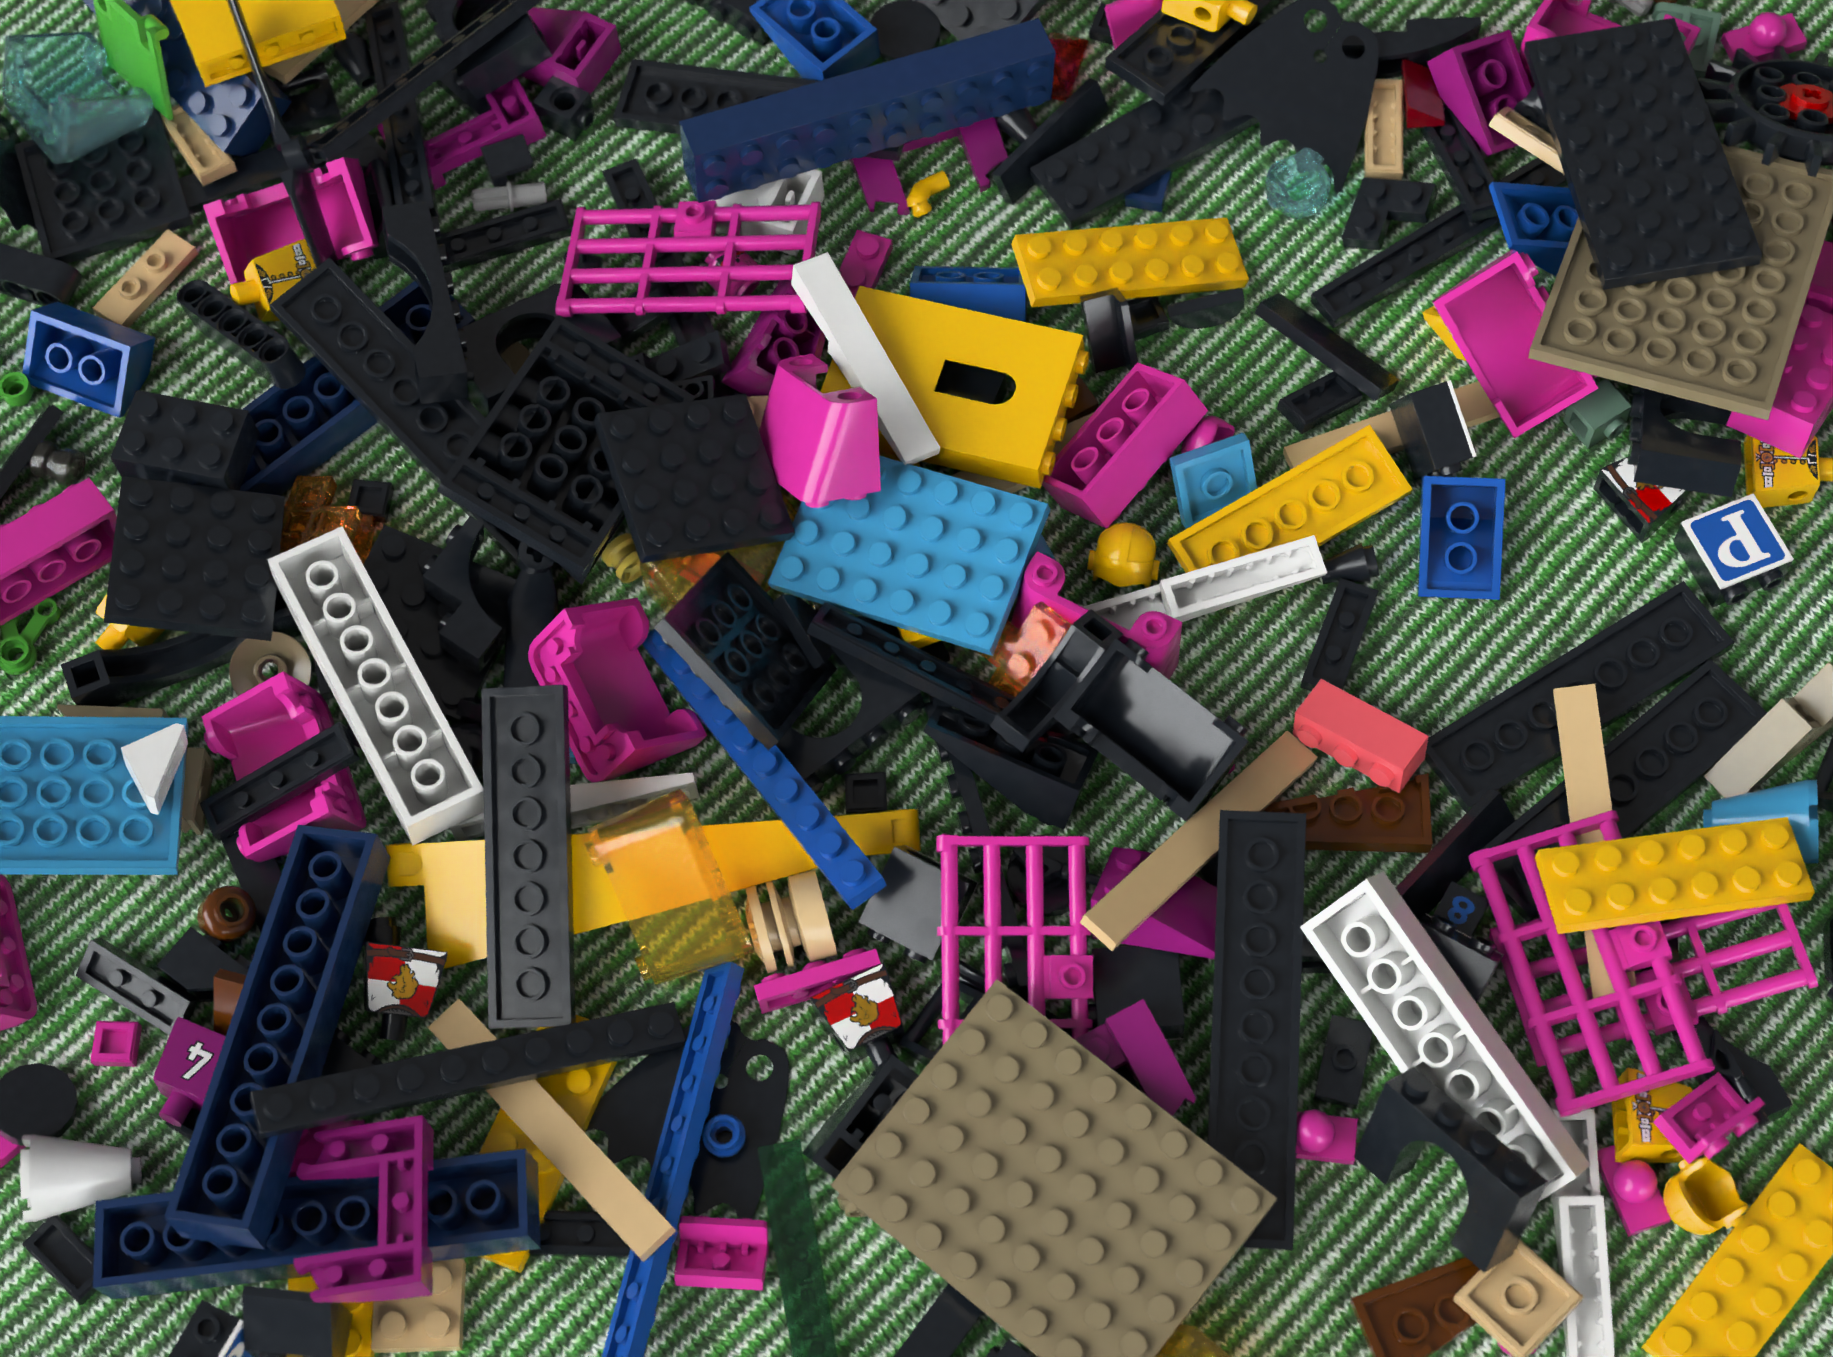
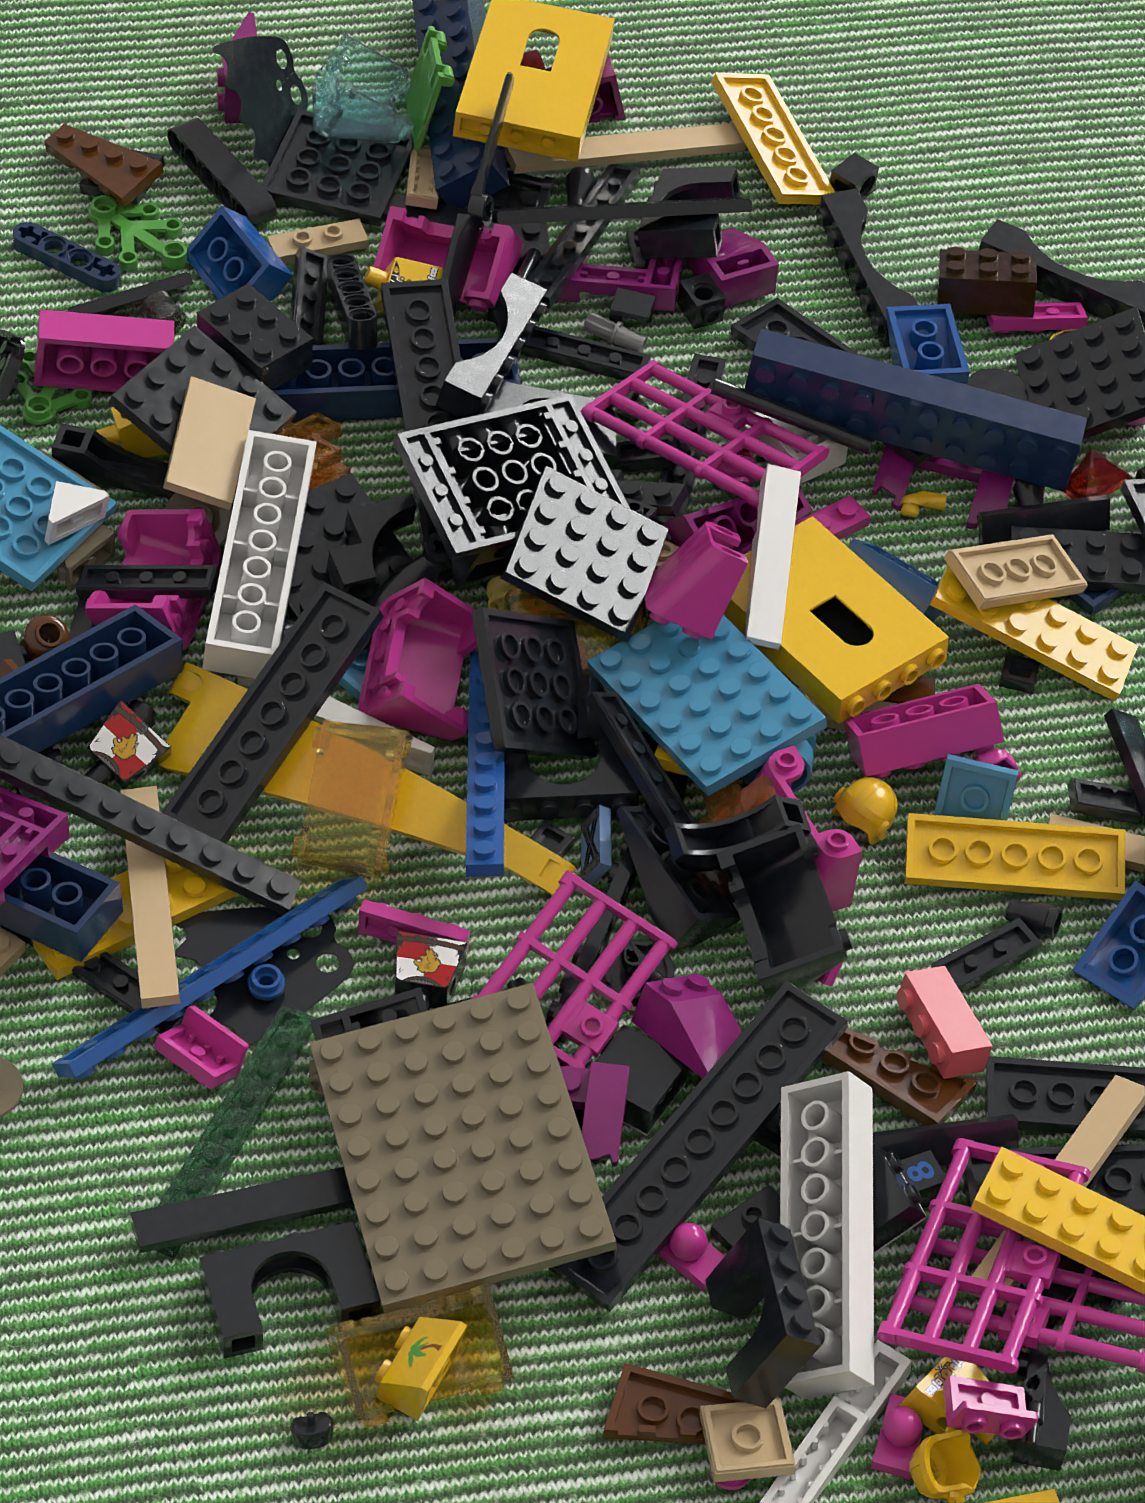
camera: 25 degrees right, 15 degrees down
black tile [346,479,394,523] -> none
tan wheel [745,870,837,973] -> none
piece [858,845,979,963] -> none
black panel [1080,288,1138,373] -> none
tan tile [1080,730,1318,951] -> none
white slope [1083,535,1327,630] -> none
black tile [1167,288,1245,329] -> none
none -> tan tile [163,376,256,510]
none -> black tile [290,246,328,345]
none -> medium blue tile [581,805,612,886]
none -> black piece [710,378,873,455]
none -> tan tile [944,534,1088,610]

